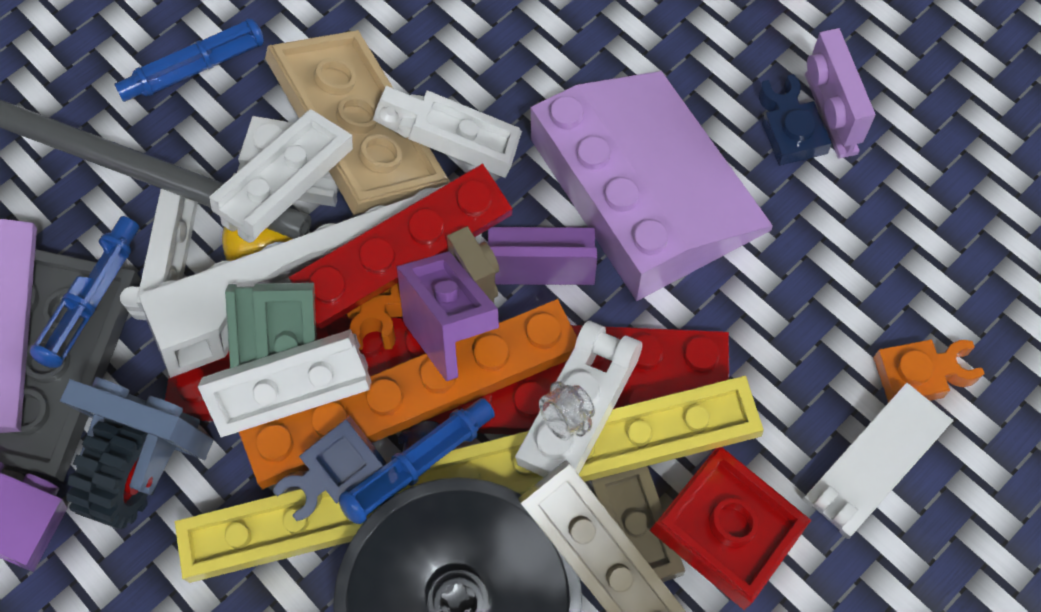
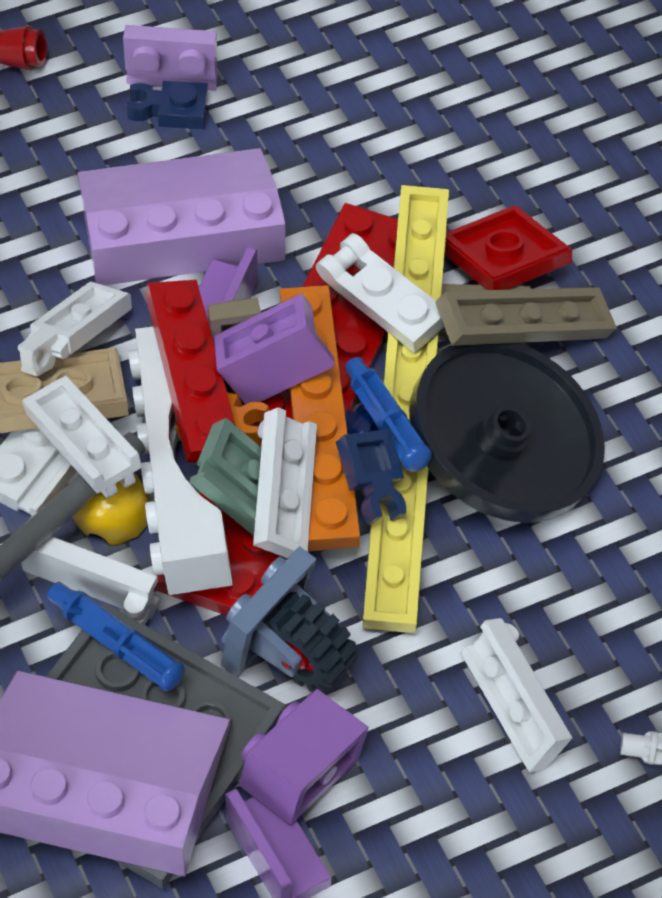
camera: 75 degrees left, 10 degrees down
clear plate [539,381,595,440] -> none
white hinge [803,383,954,539] -> none
orange plate [873,339,985,403] -> none

